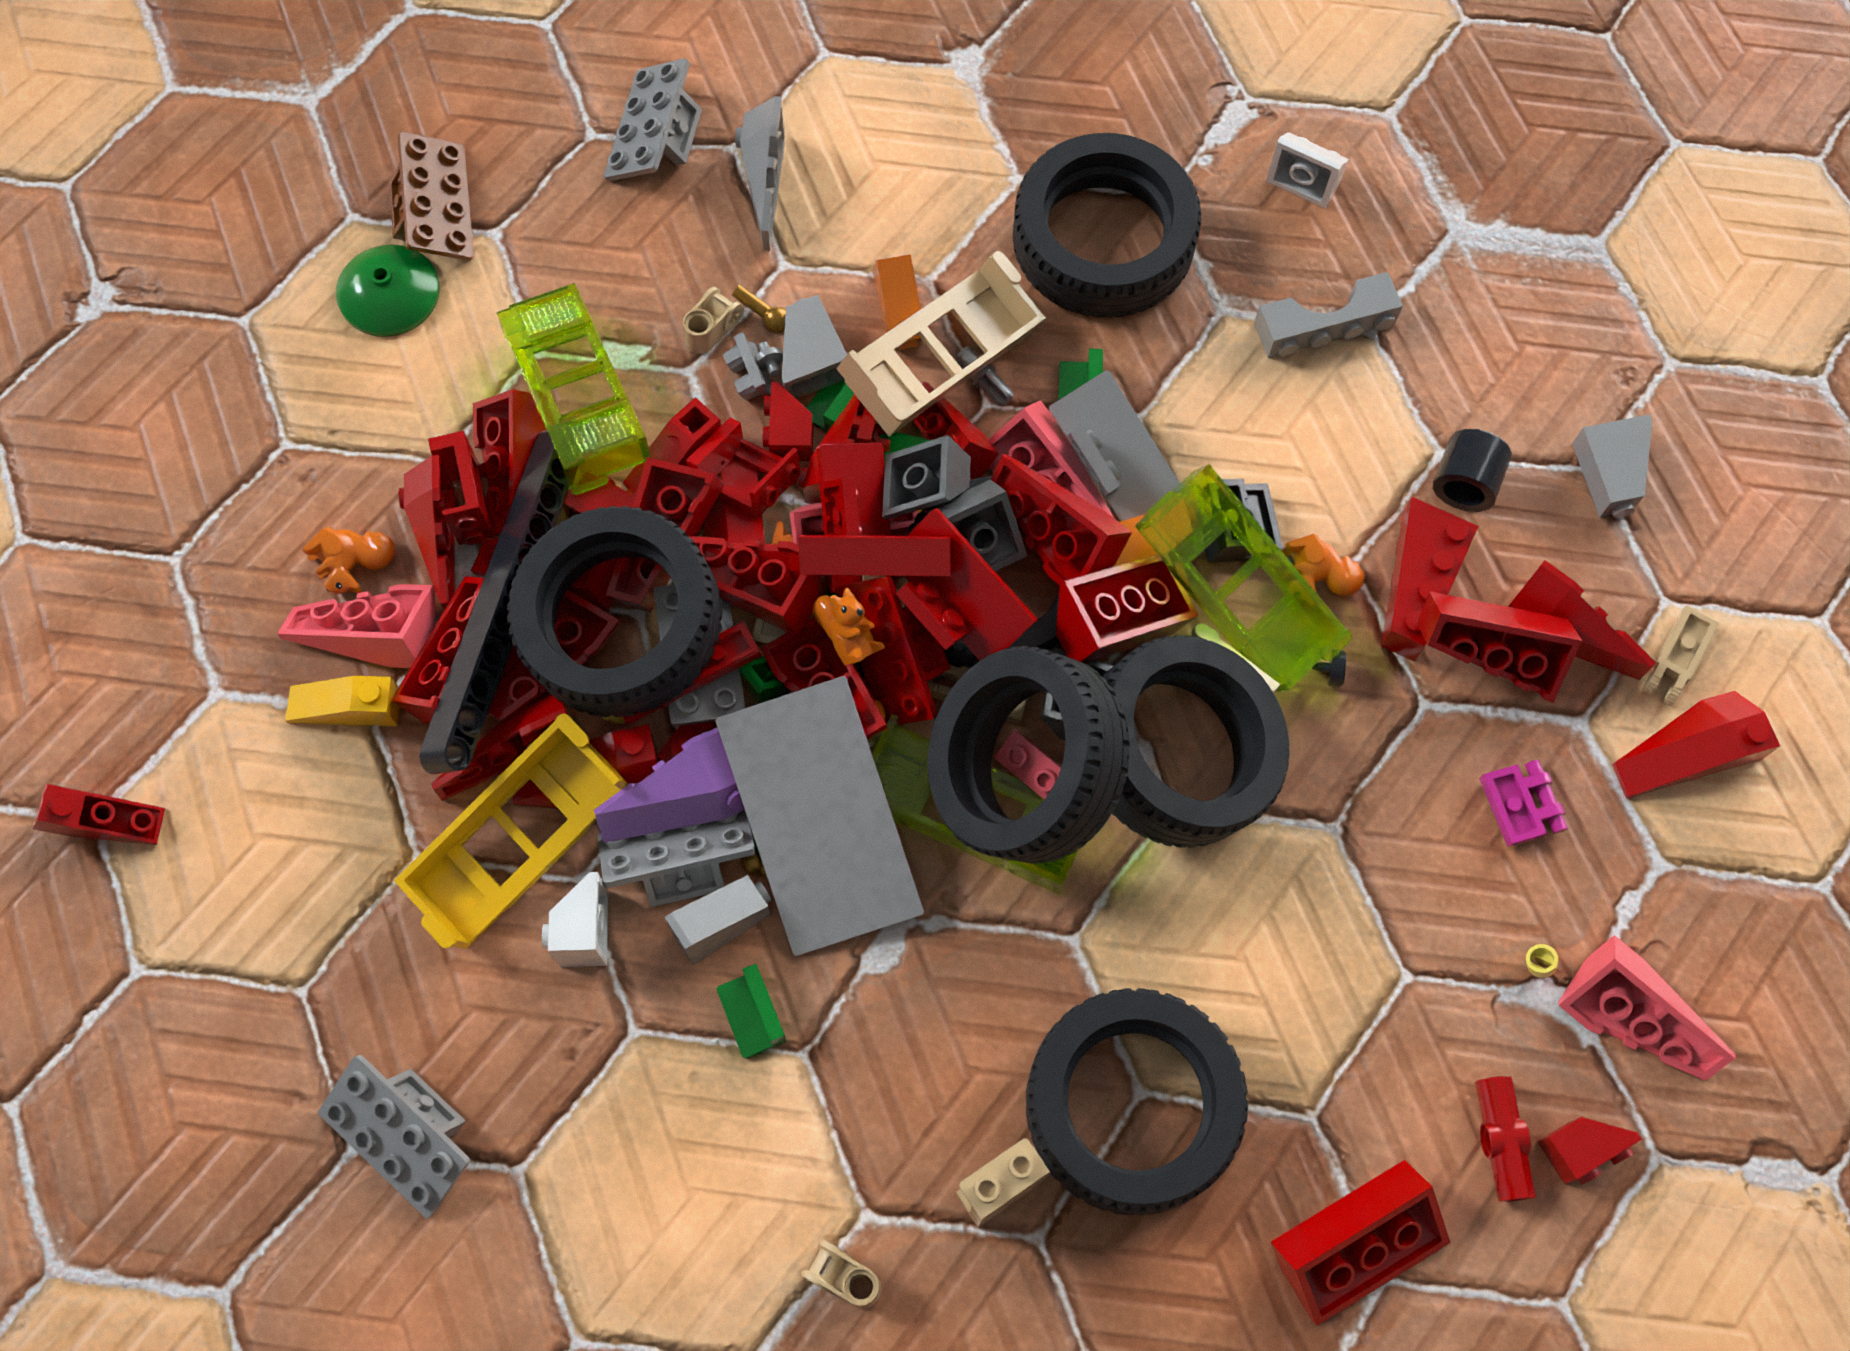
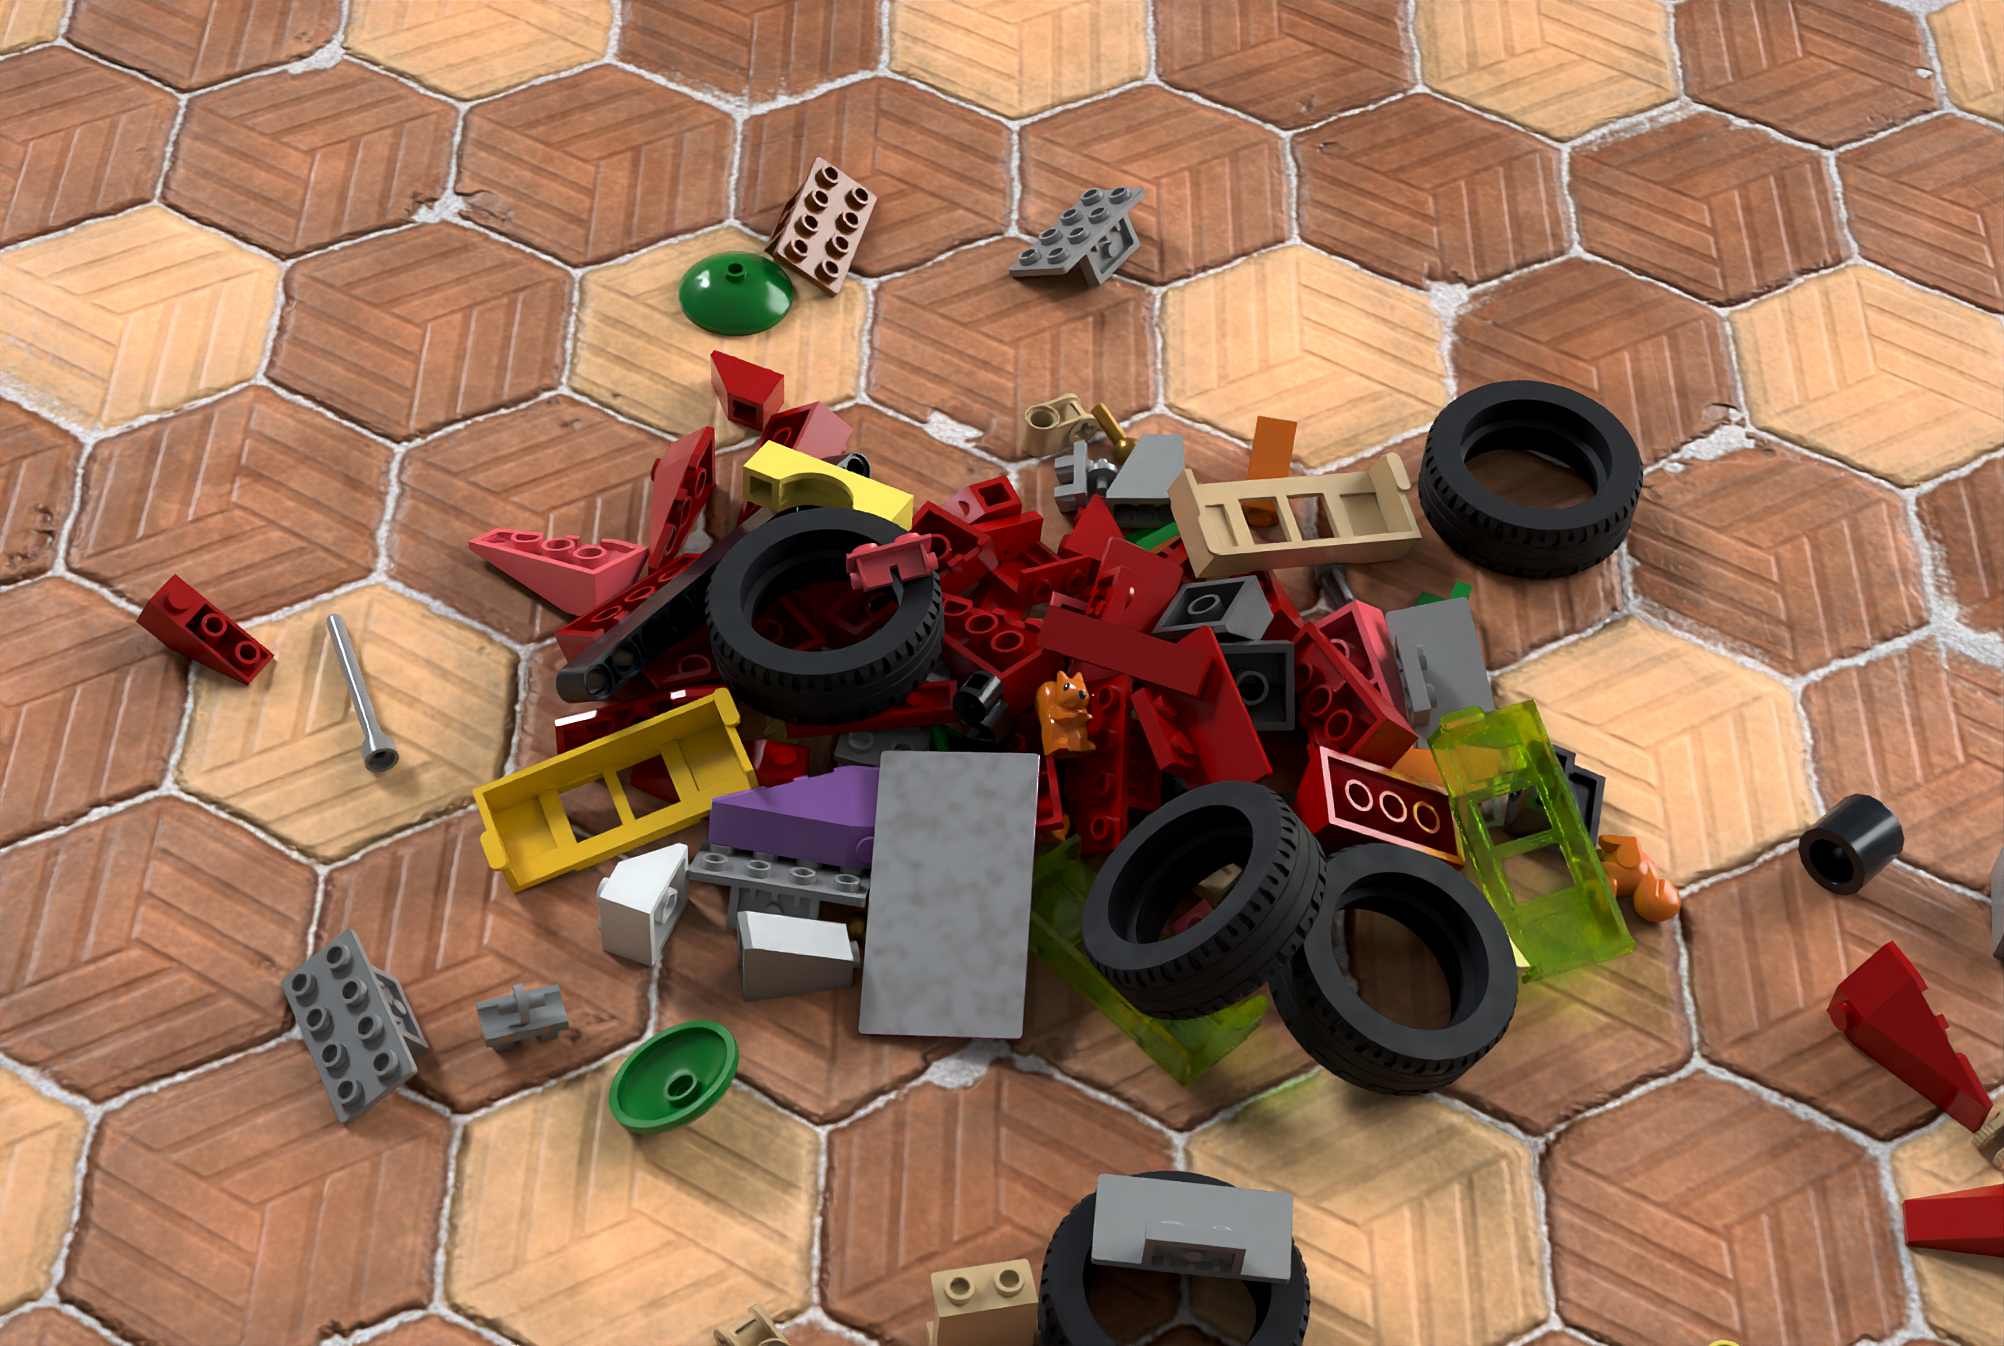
camera: 20 degrees right, 20 degrees down
yellow slope [285,676,400,726] -> none
orange animal [303,527,395,594] -> none
red panel [428,431,494,545] -> none
clear neon green piece [496,283,651,495] -> none
green panel [716,963,787,1059] -> none
light grey wedge [735,96,786,250] -> none
light grey arch [1254,272,1403,358] -> none
white slope [1266,132,1349,209] -> none
black tile [1311,649,1346,687] -> none
red wedge [1381,497,1479,662] -> none
red wedge [1417,592,1582,703] -> none
dark pink plate [1479,760,1568,847] -> none
none -> light grey piece [326,614,399,772]
none -> light grey hips [476,983,569,1052]
none -> green dish [609,1021,739,1134]
none -> red slope [710,350,784,433]
none -> light yellow arch [742,440,914,532]
none -> coral hinge [846,533,938,593]
none -> black leg [952,670,1018,753]
none -> light grey bracket [1091,1174,1293,1284]

